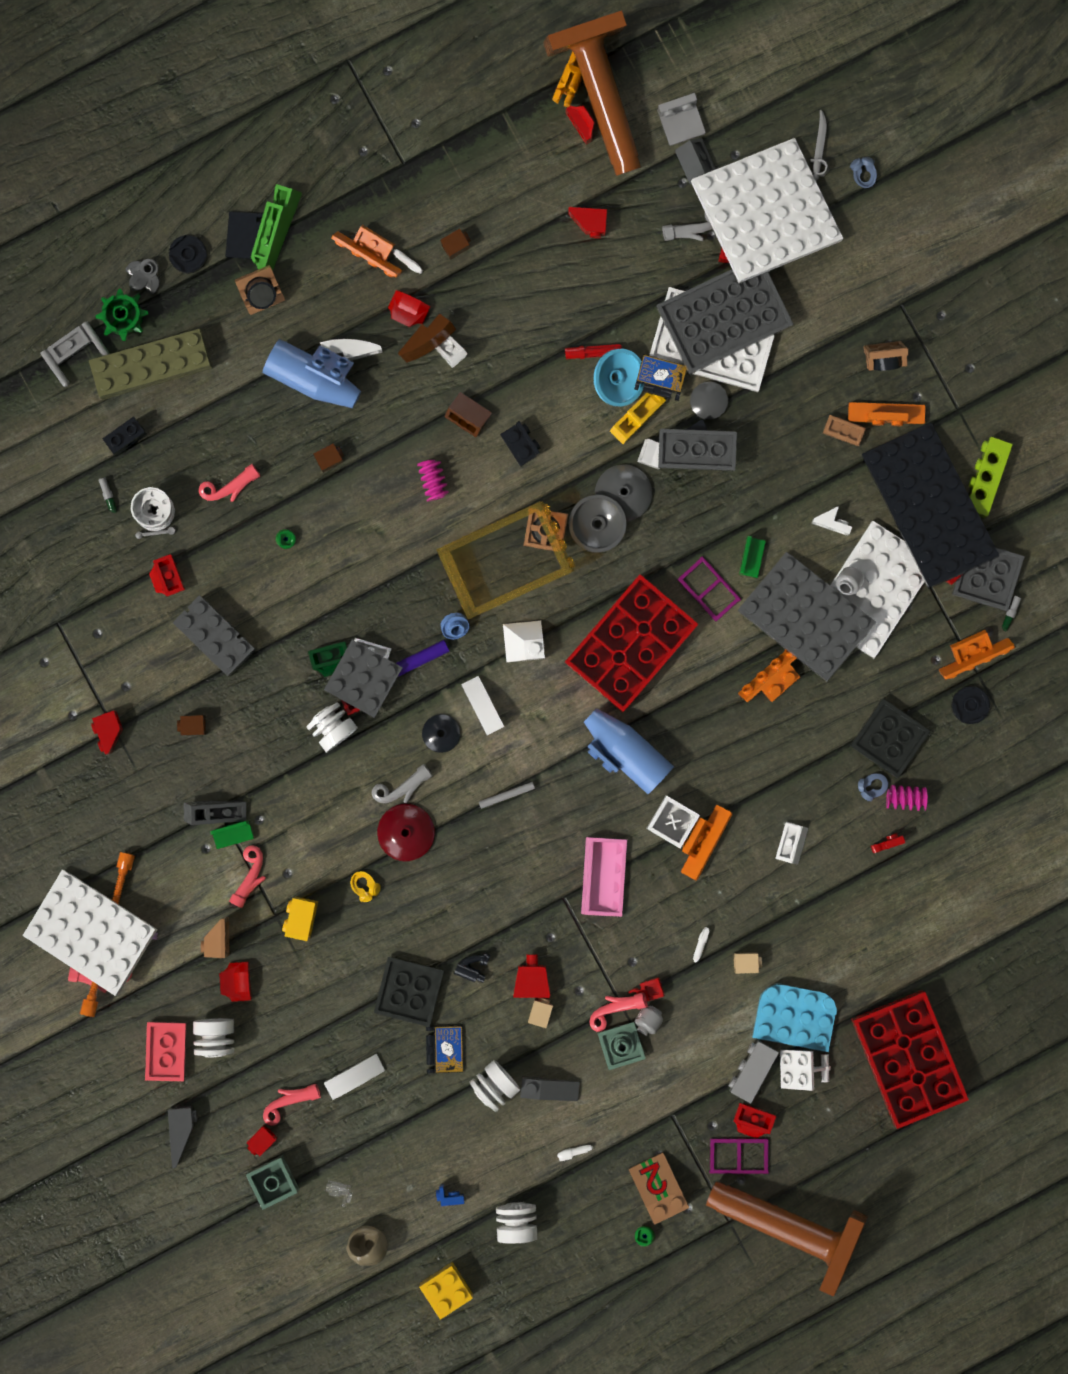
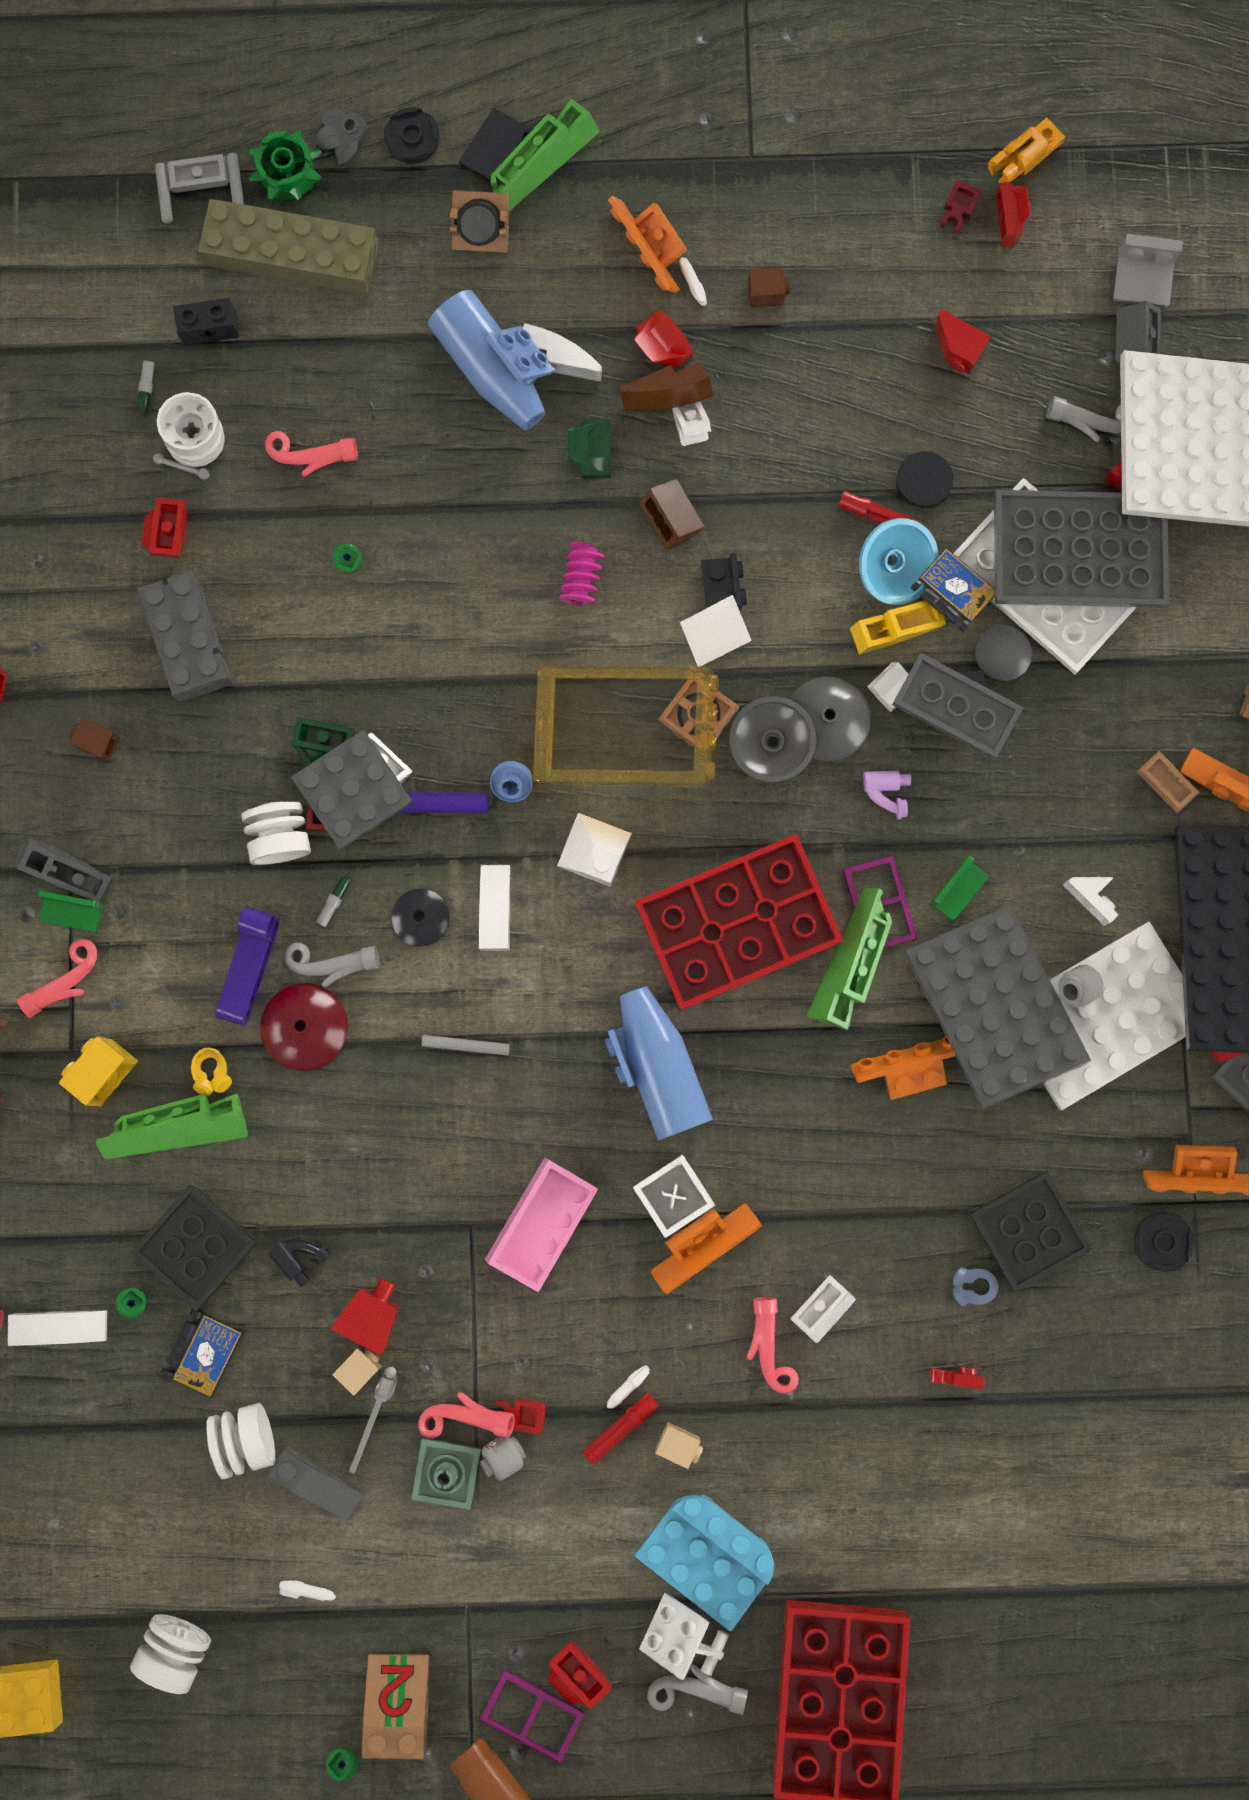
camera: 25 degrees right, 5 degrees down
reddish brown brick [313,443,344,473] -> none
blue bracket [436,1184,465,1206] -> none
dark orange piece [543,10,641,176] -> none
light grey brick [728,1040,779,1103] -> none
dark pink piece [886,785,928,811] -> none
none -> bright green wedge [96,1094,248,1159]
none -> green tile [116,1288,147,1320]
none -> dark purple beam [216,906,280,1026]
none -> light grey piece [316,876,351,927]
none -> light grey sword [349,1367,397,1474]
none -> dark green slope [568,420,611,478]
none -> red axle [583,1392,660,1465]
none -> light grey plant [647,1664,748,1715]
none -> white sticker [680,595,752,668]
none -> coral plant [747,1297,799,1394]
none -> bright green wedge [807,888,892,1030]
none -> lavender plant [863,770,911,819]
none -> black tile [896,451,954,509]
none -> dark red plate [940,180,982,235]

